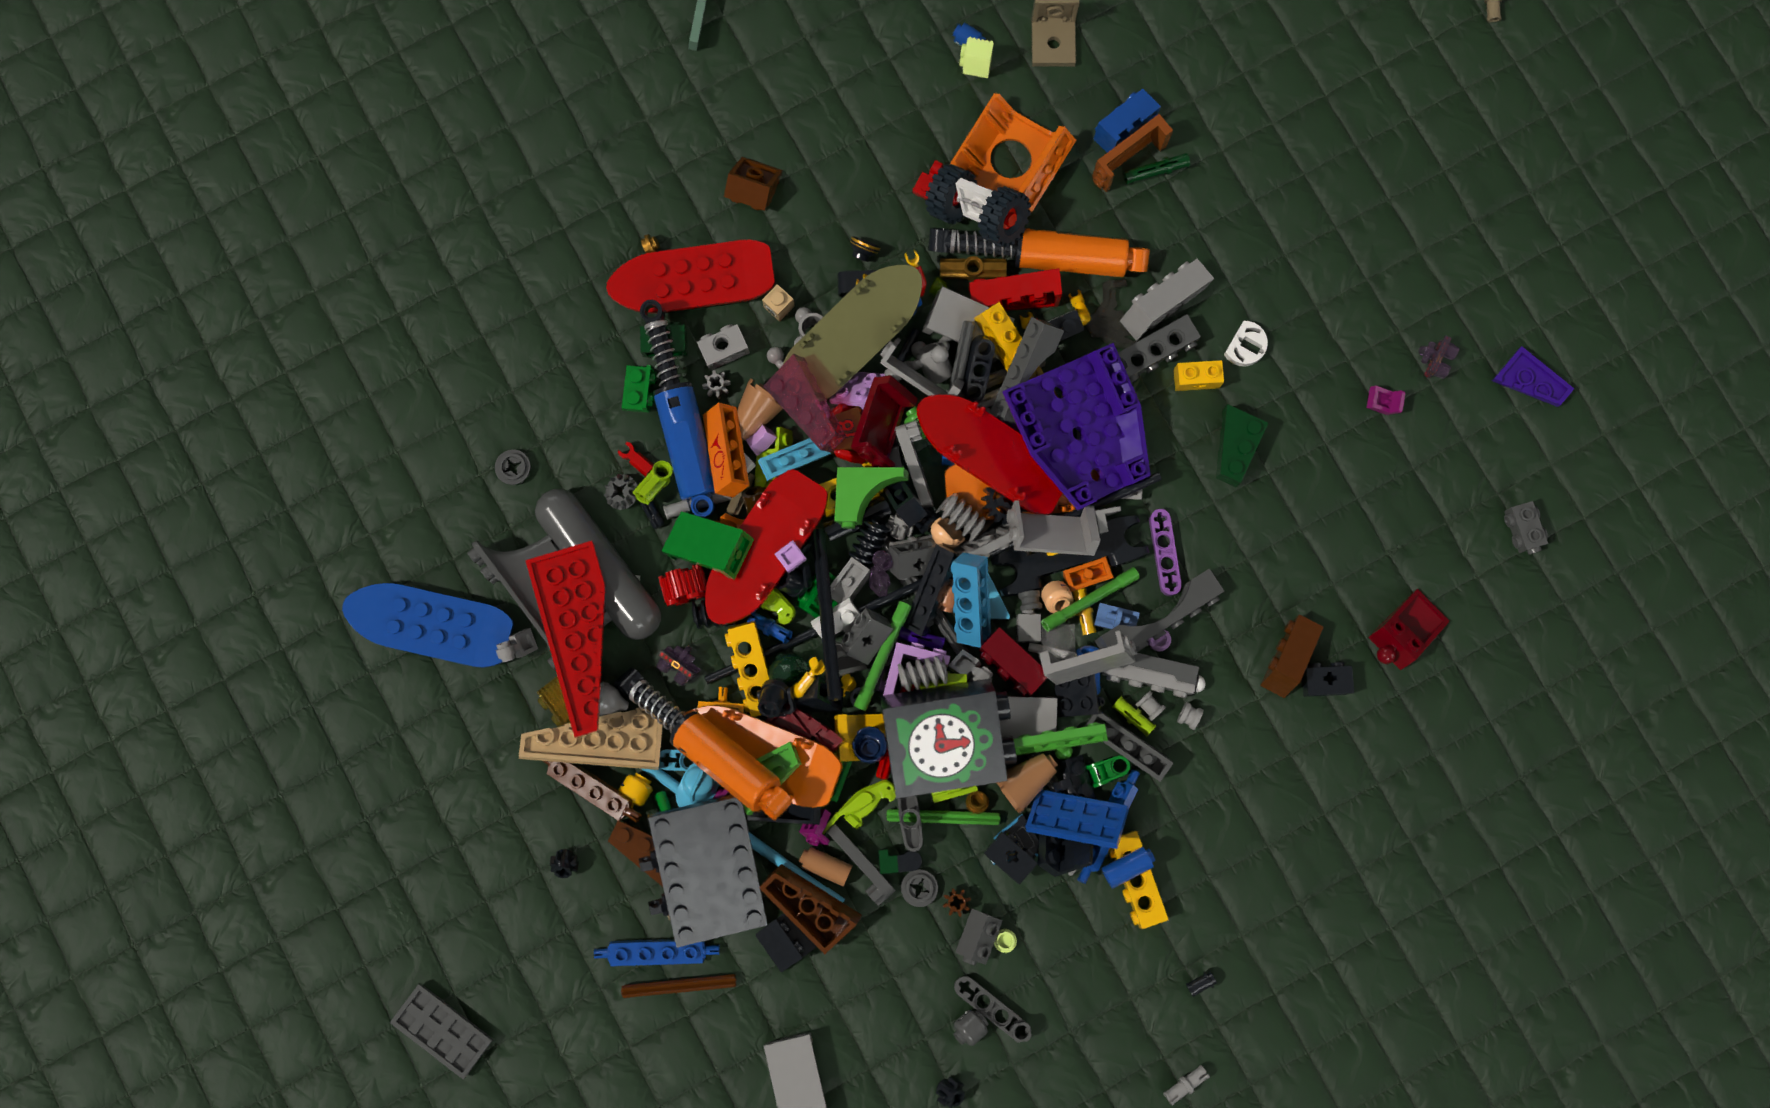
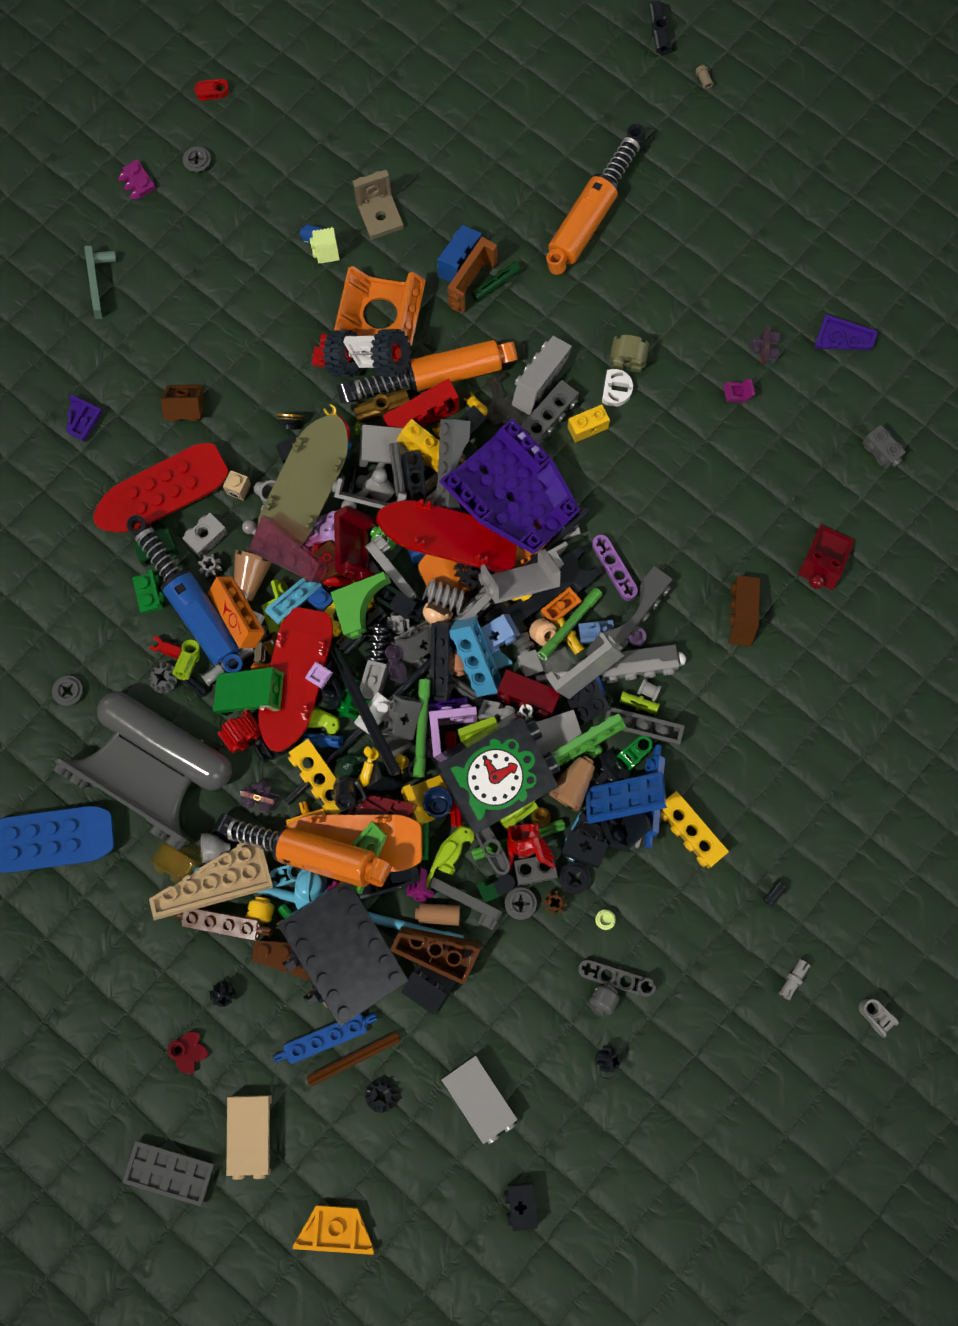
camera: 20 degrees left, 5 degrees down
light grey plate [496,628,538,662] -> none
red wing [525,541,606,738] -> none
pearl gold plate [641,234,660,253] -> none
lavender piece [746,425,777,456] -> none
light grey piece [897,656,948,692] -> none
dark grey brick [955,909,1002,966] -> none
blue brick [1101,846,1156,889] -> none
light grey wheel [1177,702,1204,730] -> none
dark green wedge [1216,404,1268,487] -> none
black brick [1302,662,1354,697] -> none
none -> dark purple wing [67,395,103,442]
none -> dark red plate [168,1032,209,1074]
none -> tan panel [226,1095,272,1180]
none -> blue brick [307,586,333,612]
none -> black gear [365,1079,398,1113]
none -> medium blue brick [481,614,520,655]
none -> red helmet [507,824,555,871]
none -> dark grey brick [514,854,558,886]
none -> white pin [517,704,533,720]
none -> orange piece [546,124,646,275]
none -> black gear [559,862,591,894]
none -> olive brick [609,335,649,372]

